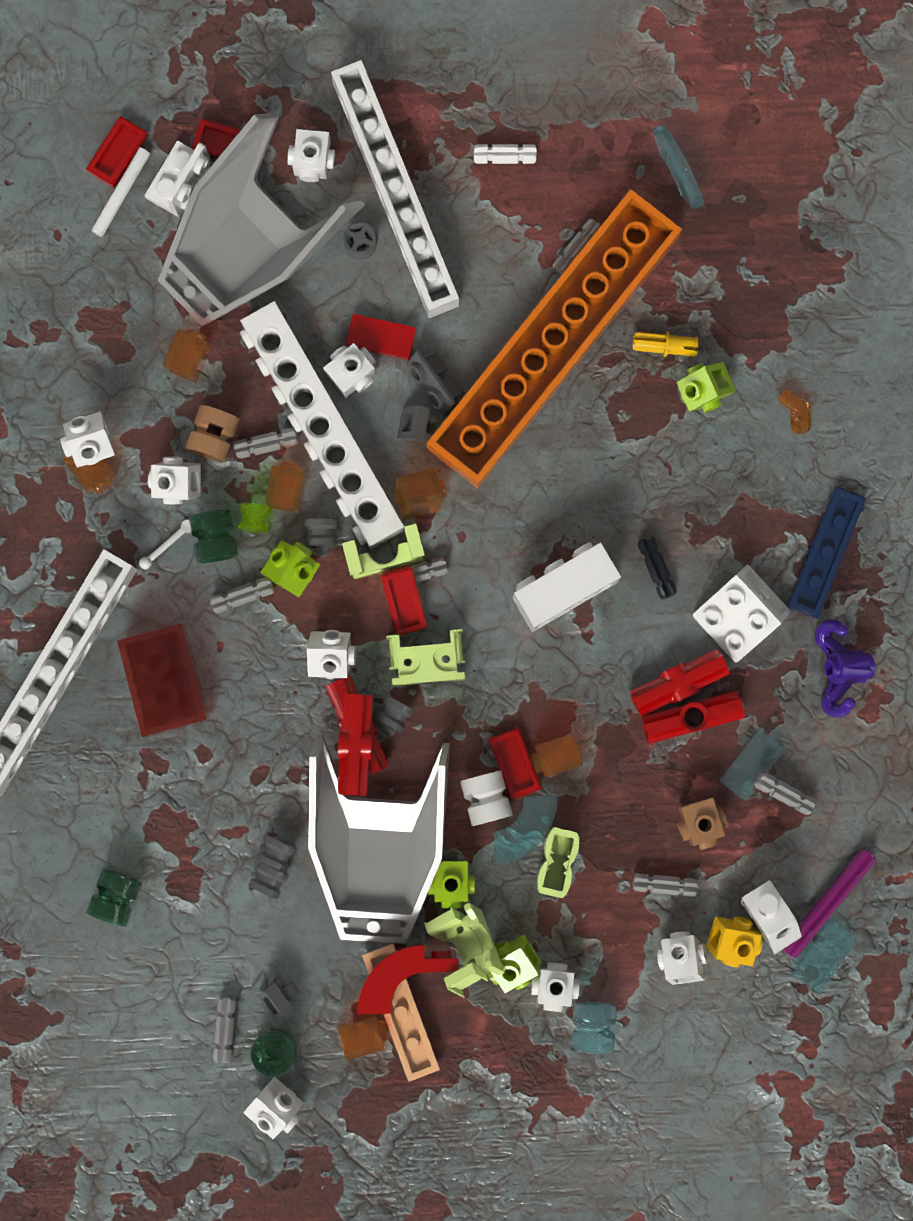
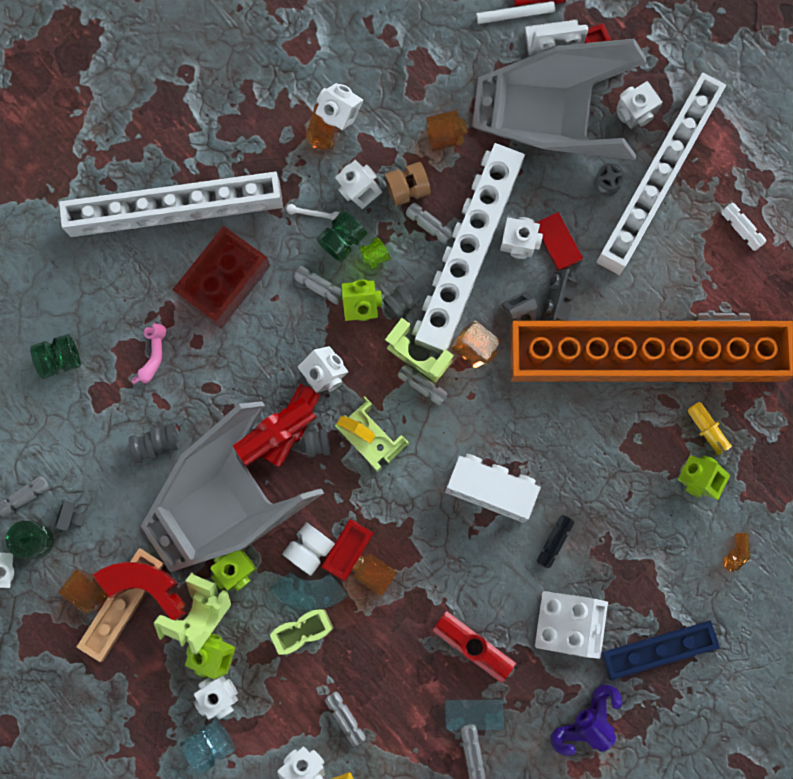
camera: 55 degrees right, 5 degrees down
clear orange brick [265,462,306,513] -> none
red tile [379,564,428,636] -> none
red piece [628,649,730,717] -> none
medium nougat brick [677,798,728,850] -> none
none -> bright pink piece [132,323,166,384]
none -> yellow tile [336,416,375,444]

